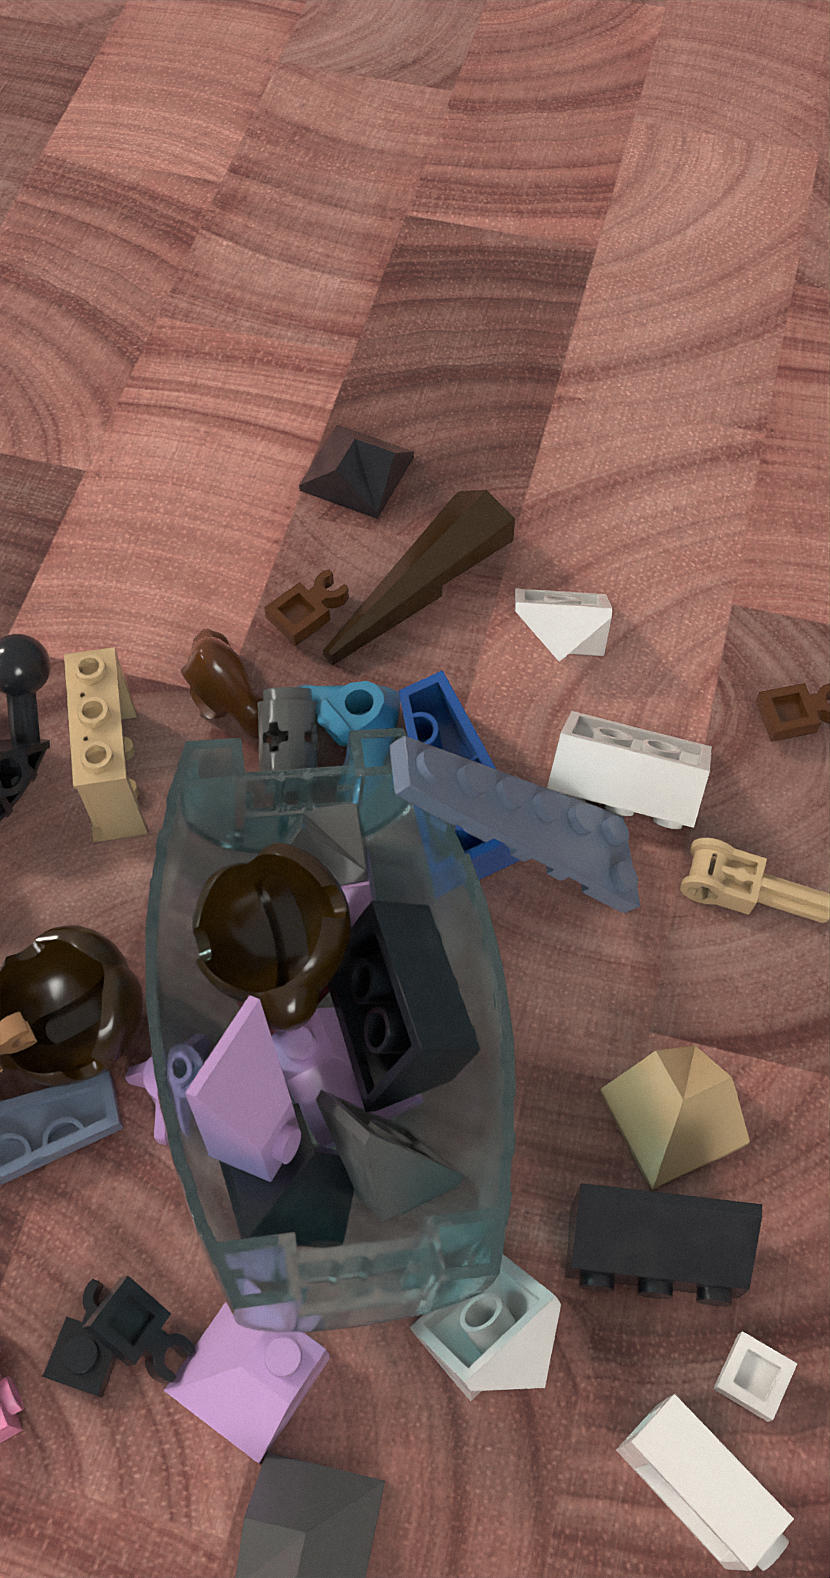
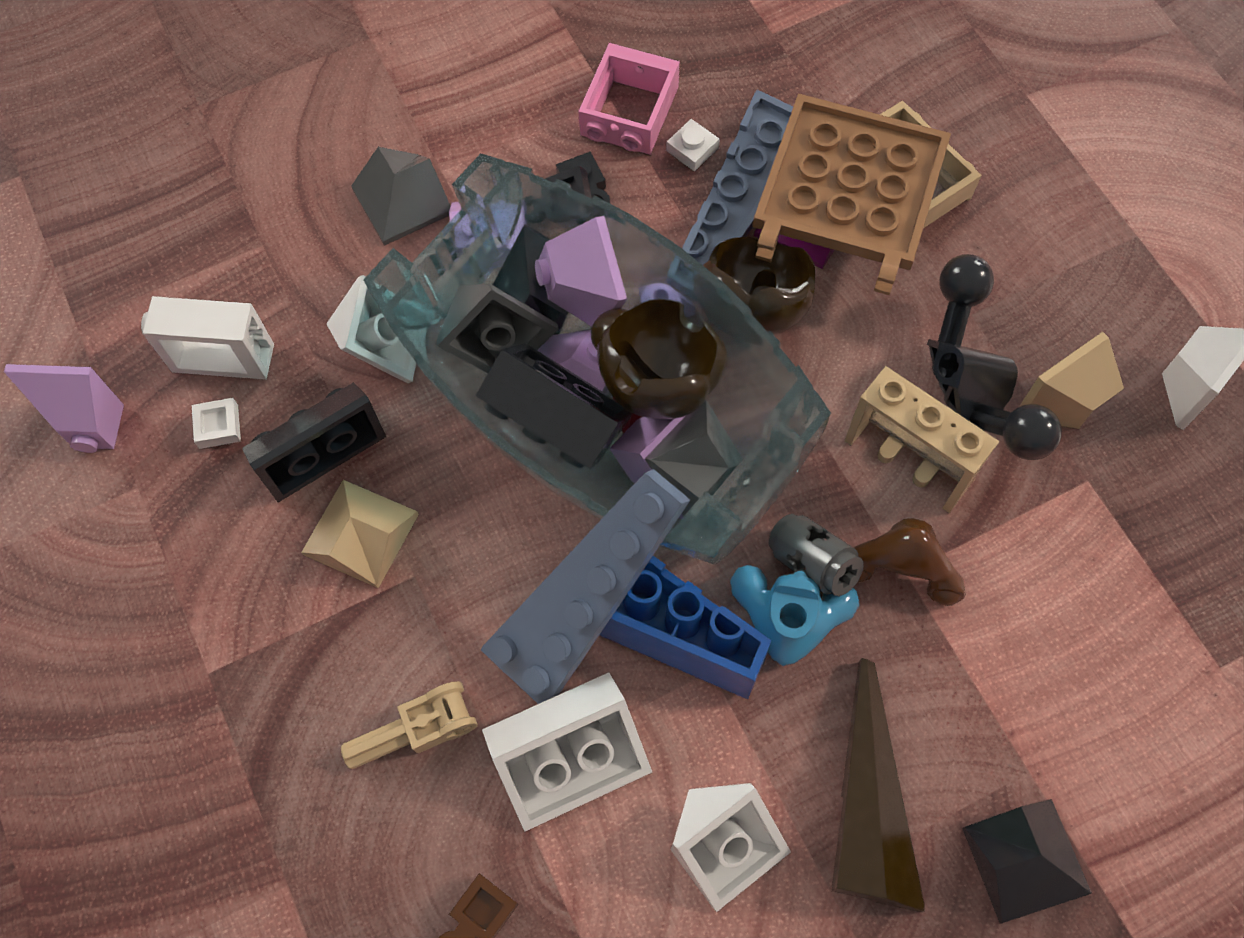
camera: 140 degrees right, 5 degrees up
reddish brown plate [264,569,349,646] -> none

